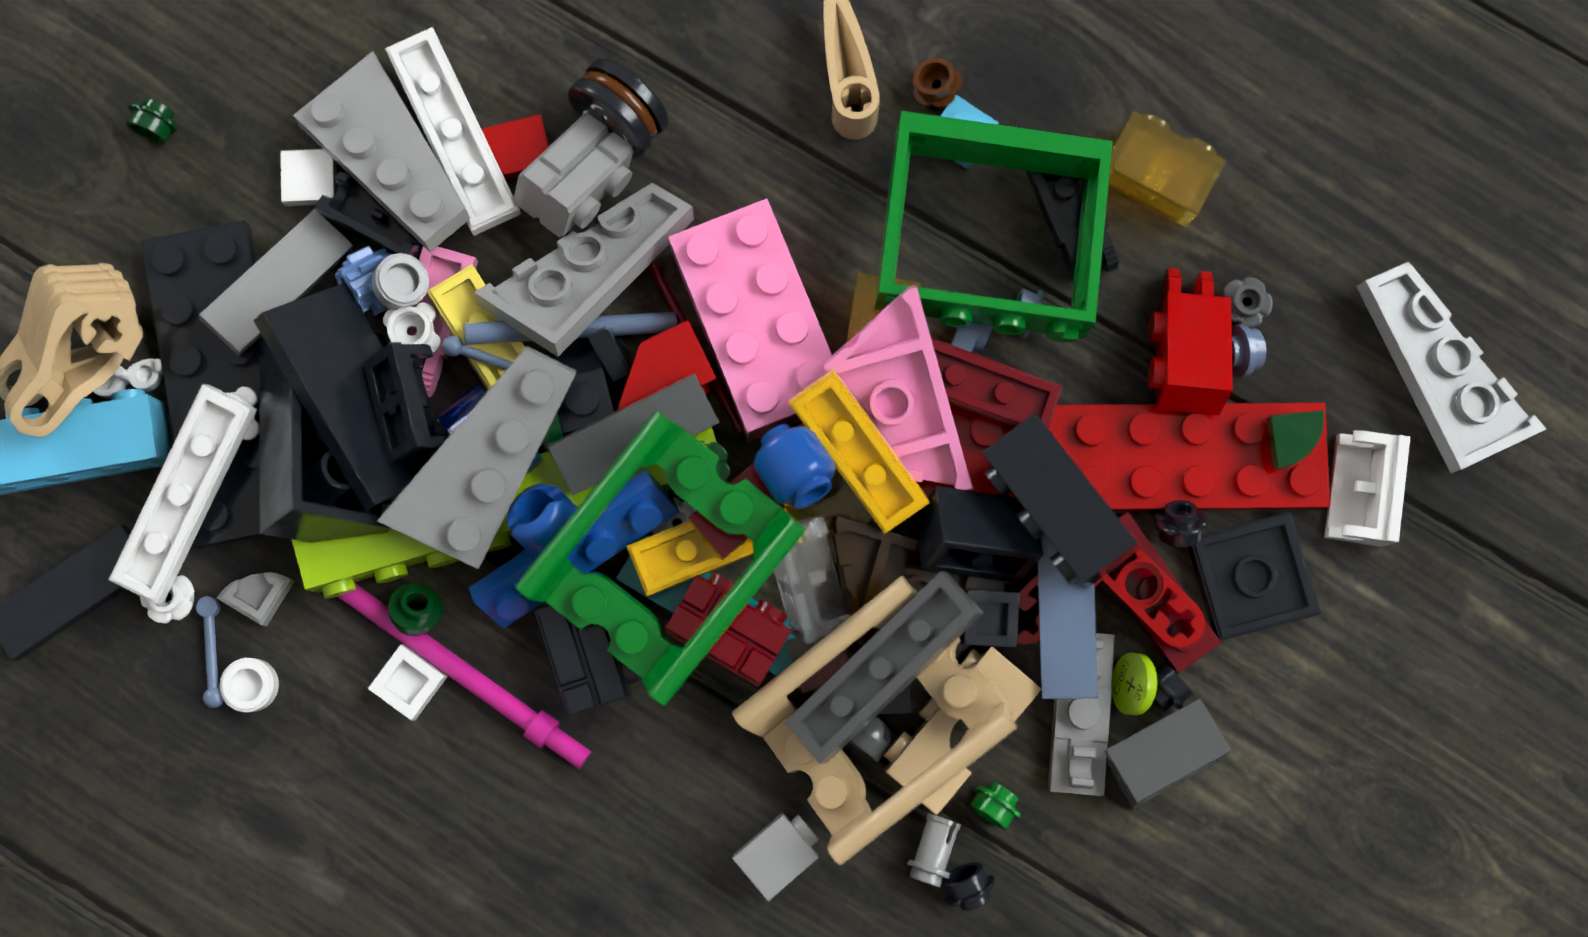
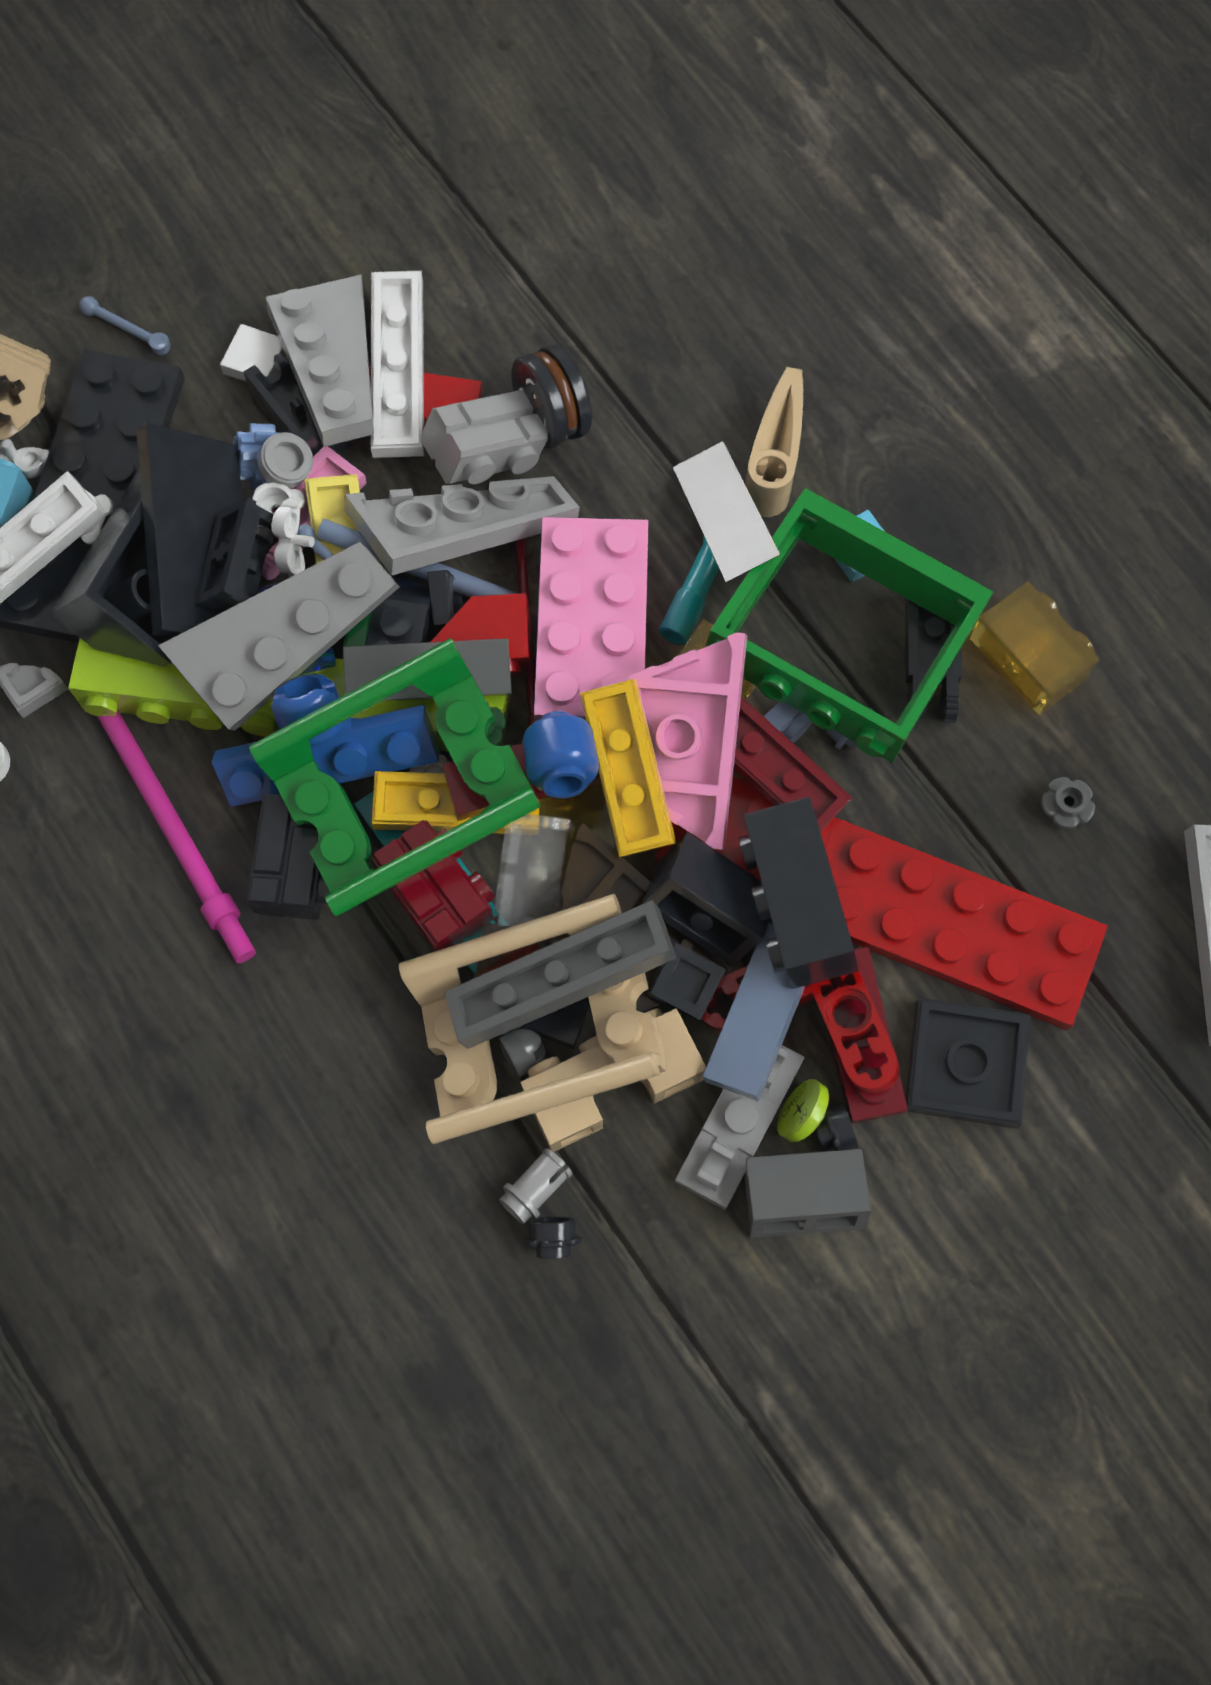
camera: 30 degrees right, 10 degrees down
dark green plate [126,98,179,145] -> none
light grey tile [199,209,353,356] -> none
white plate [368,644,448,720] -> none
dark green plate [388,583,443,636] -> none
light grey brick [732,812,819,901] -> none
reddish brown plate [912,58,962,108] -> none
green plate [969,781,1021,830] -> none
red hinge [1148,268,1233,416] -> none
black plate [1154,500,1208,548] -> none
sand blue plate [1232,324,1266,377] -> none
dark green tile [1266,410,1324,471] -> none
white hinge [1324,430,1410,547] -> none
none -> sand blue hinge [79,296,171,355]
none -> white piece [271,499,315,577]
none -> teal piece [658,536,720,645]
none -> white sticker [673,441,780,582]

